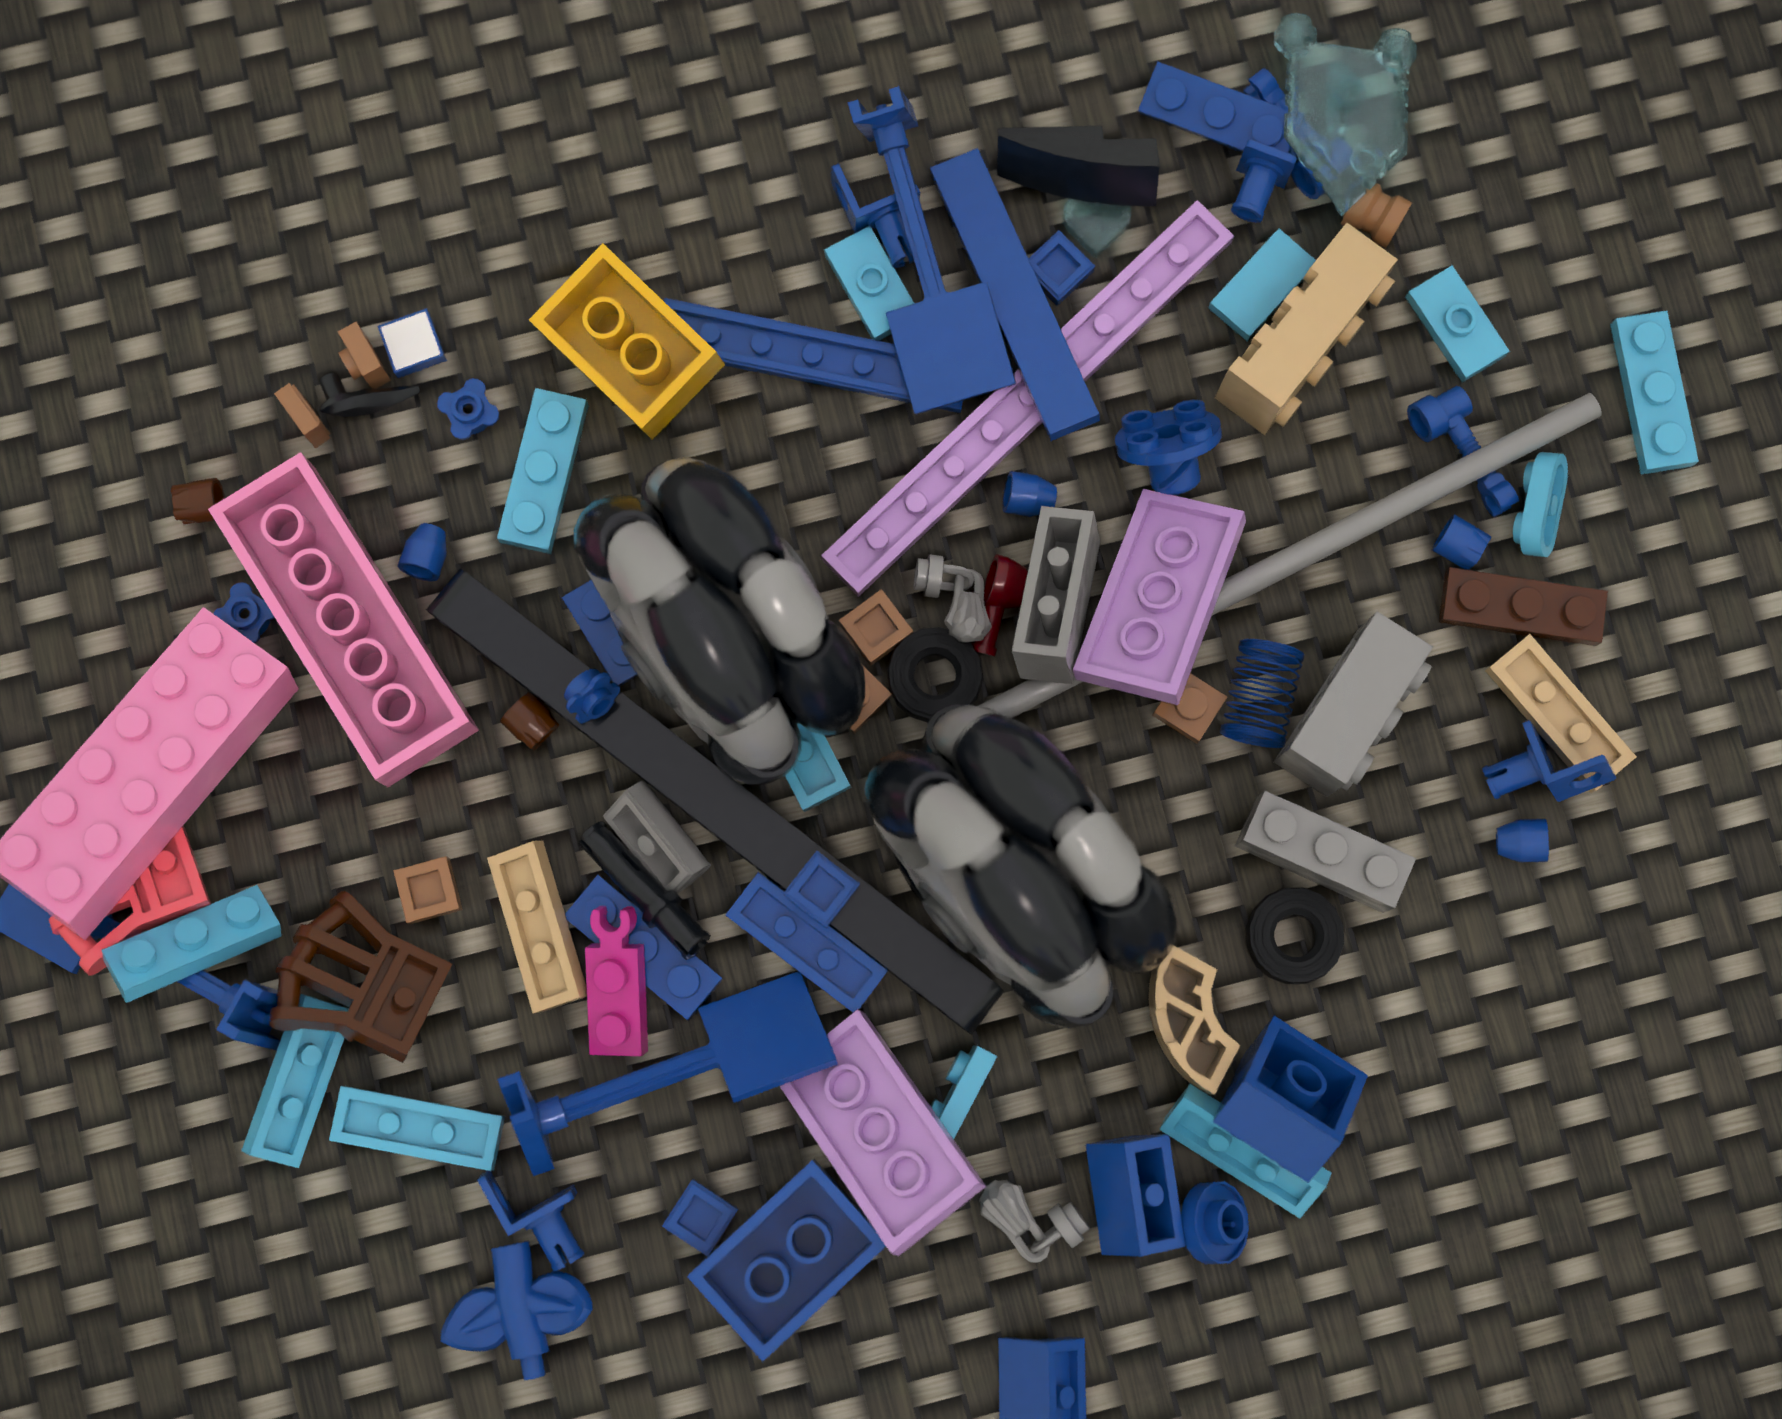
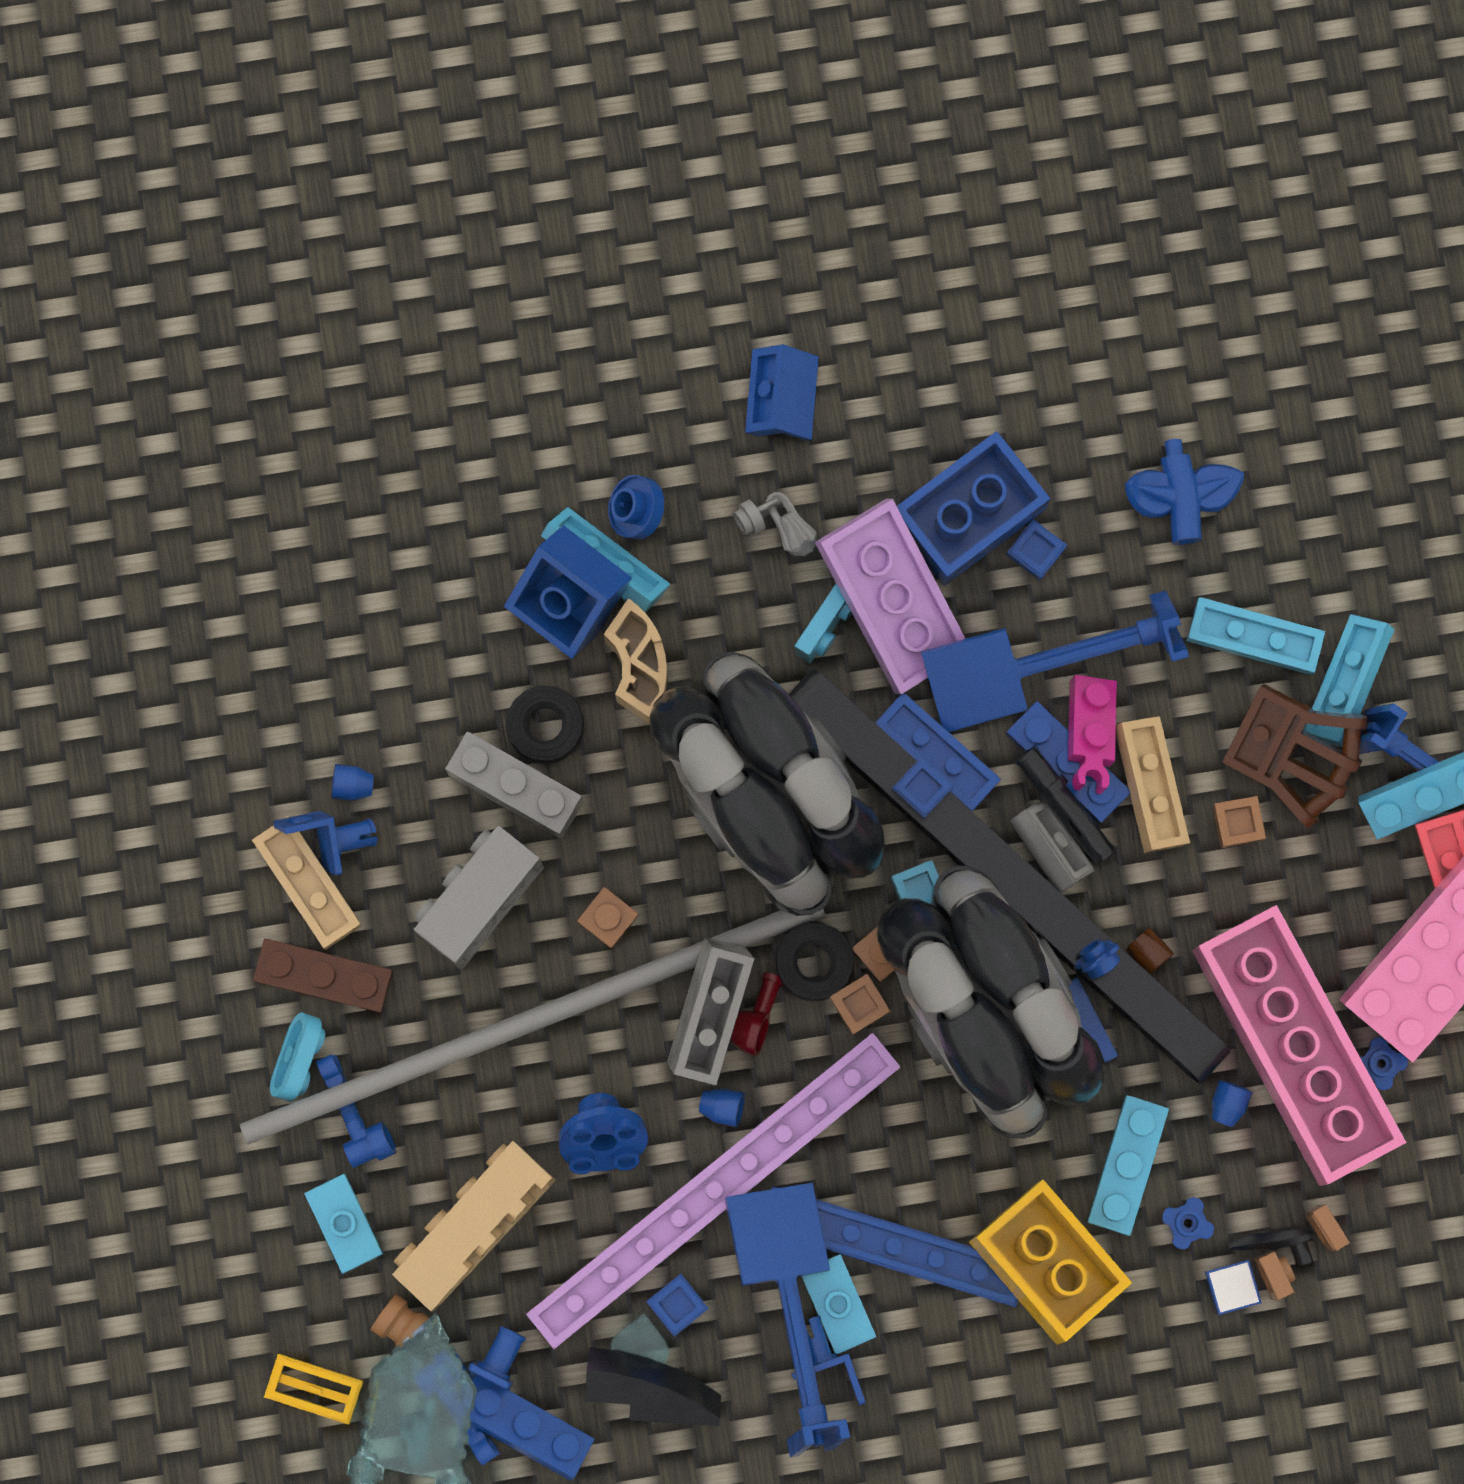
camera: 175 degrees left, 0 degrees up
reddish brown hose [171,478,225,525] -> none
blue bracket [478,1171,585,1272] -> none
light grey piece [914,554,992,643] -> none
blue tile [930,148,1100,441] -> none
lavender plate [1073,489,1246,705] -> none
blue brick [1086,1134,1186,1257] -> none
medium azure tile [1208,229,1316,341] -> none
blue piece [1220,639,1305,748] -> none
blue hose [1432,514,1491,570] -> none
medium azure plate [1610,311,1699,474] -> none
none -> yellow tile [264,1354,364,1425]

